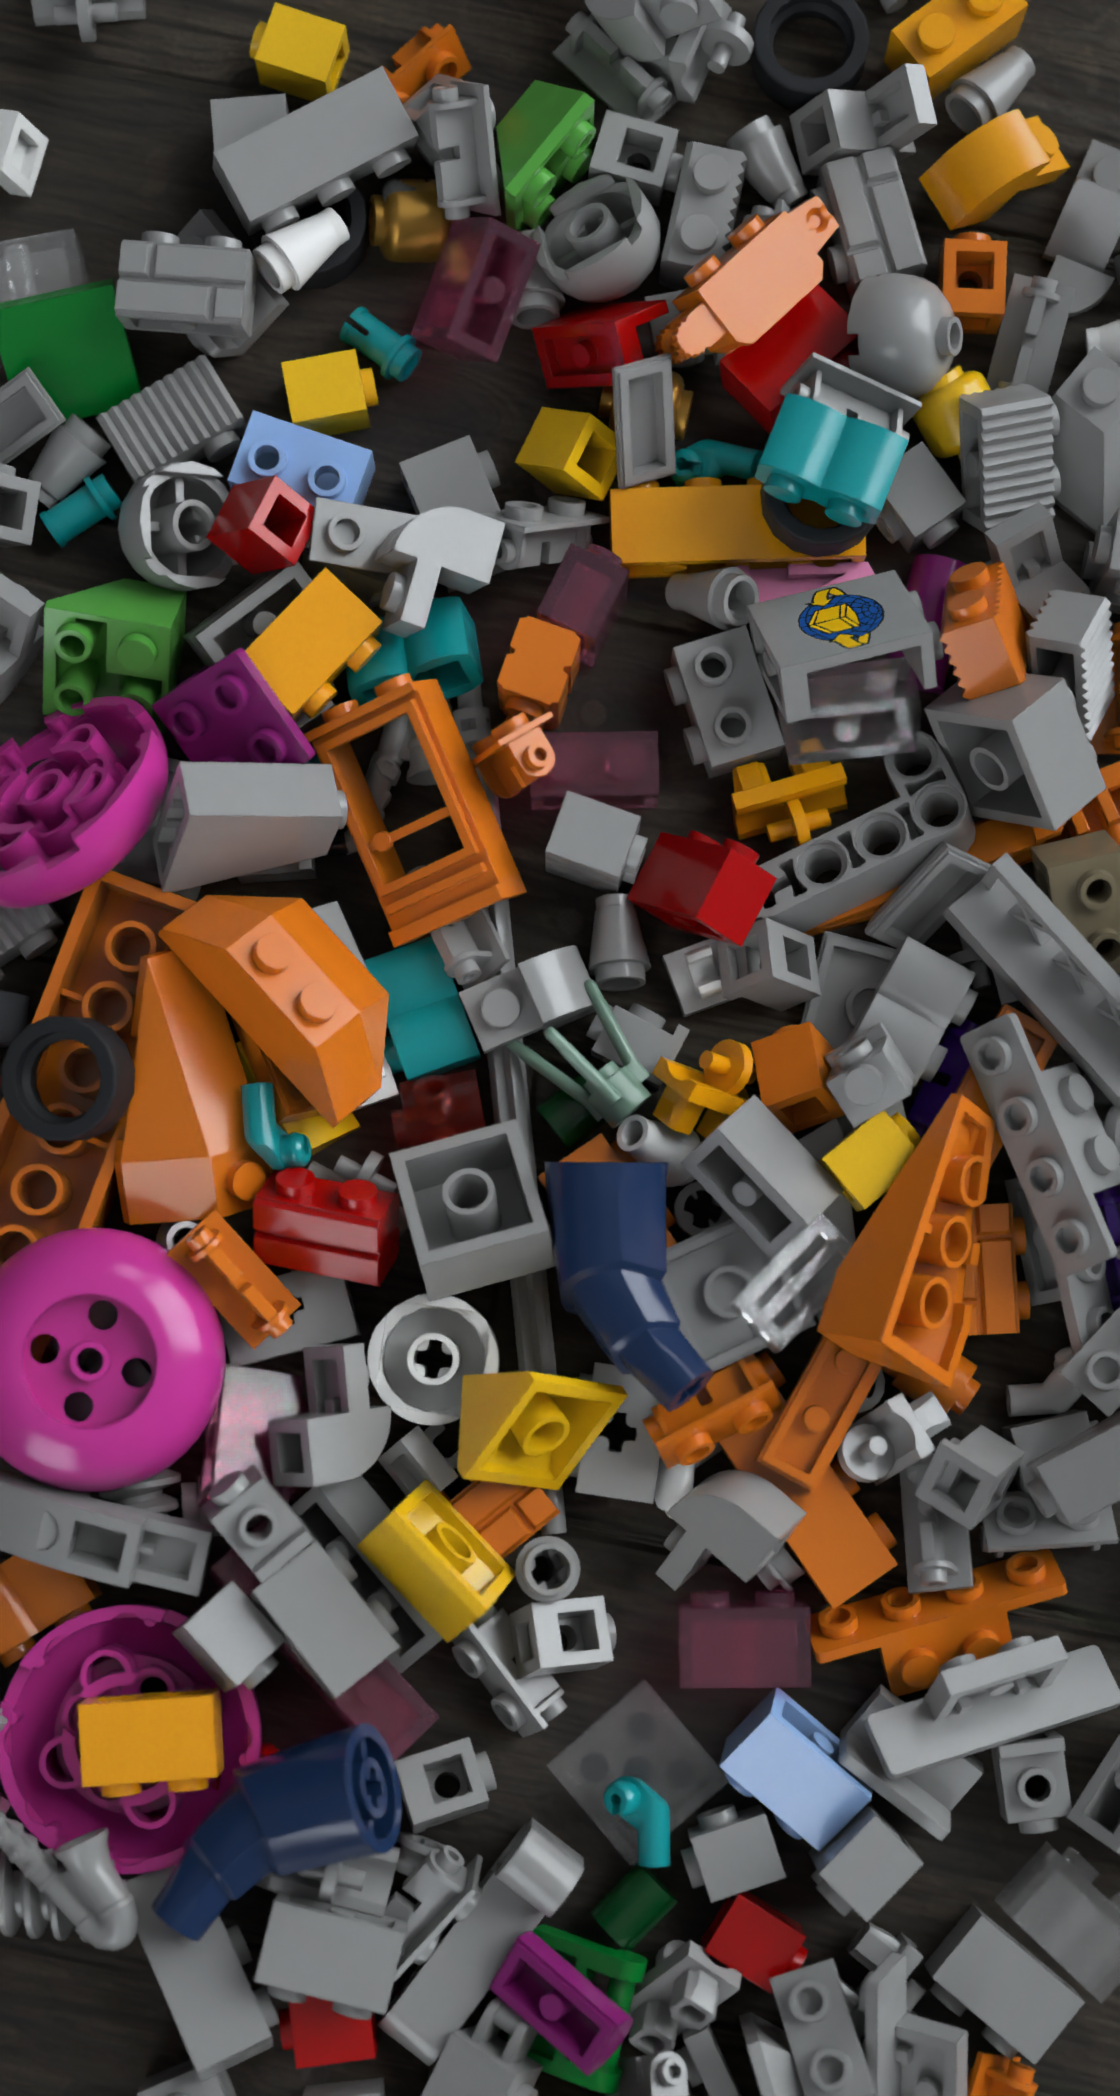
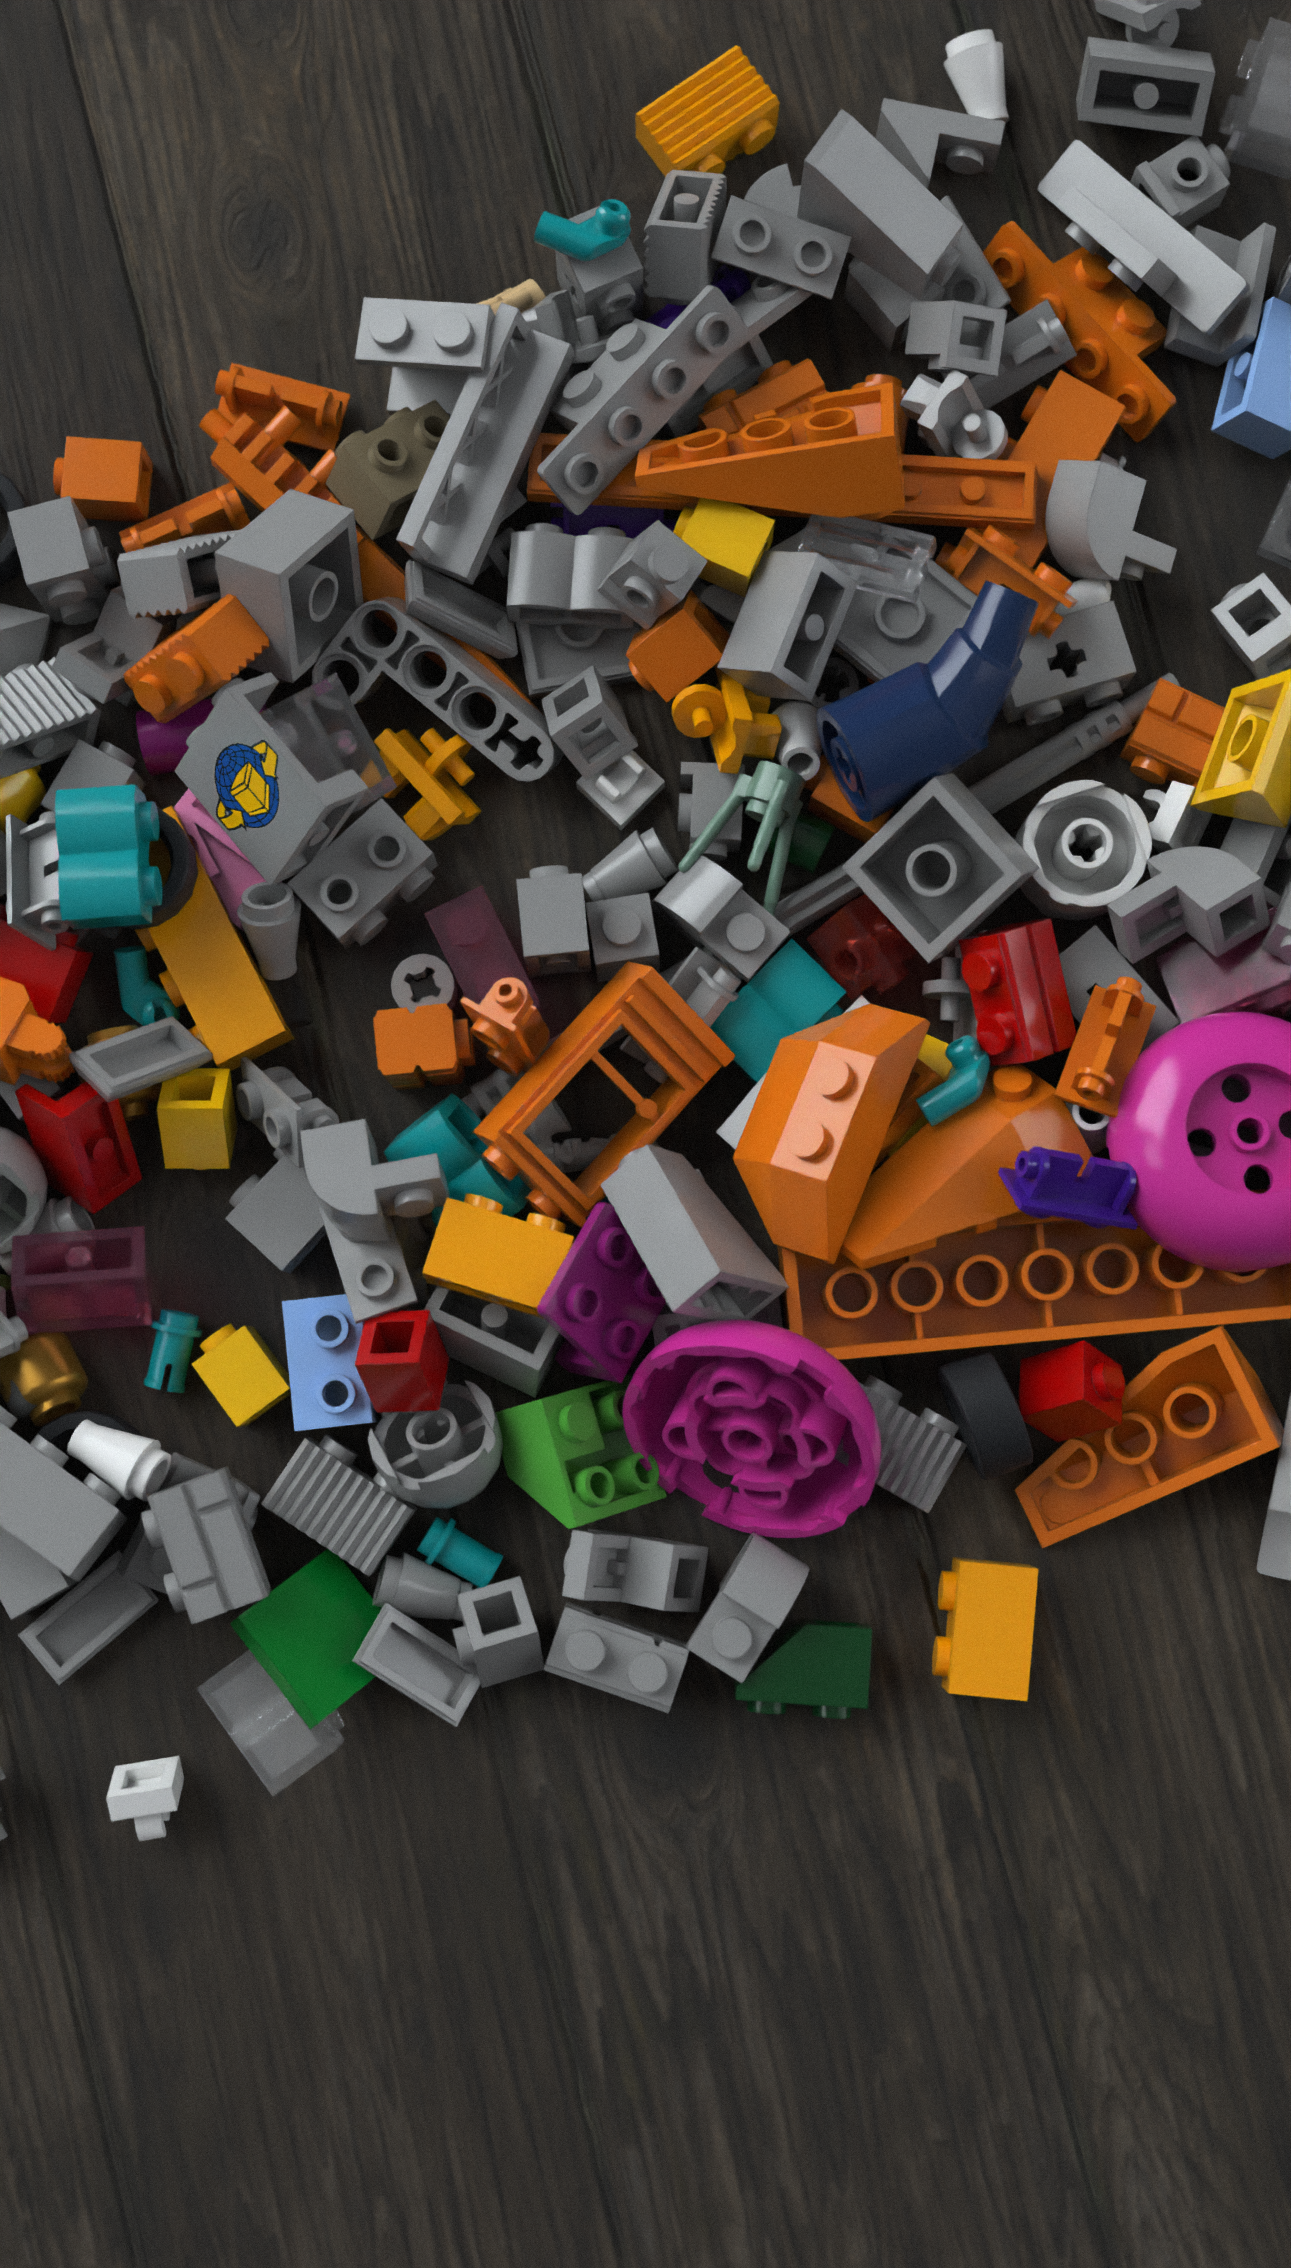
camera: 115 degrees left, 0 degrees up
black tyre [1,1016,135,1141] -> none
yellow slope [457,1371,628,1490] -> none
light grey cone [515,1536,580,1603] -> none
clear pink brick [537,543,629,668] -> none
red brick [626,830,777,947] -> none
clear pink brick [676,1590,811,1688] -> none
white arm [1006,1346,1082,1417] -> none
none -> light grey tile [18,1550,160,1685]
none -> light grey wheel [391,954,458,1013]
none -> light grey brick [585,893,660,982]
none -> dark purple hinge [998,1146,1138,1230]

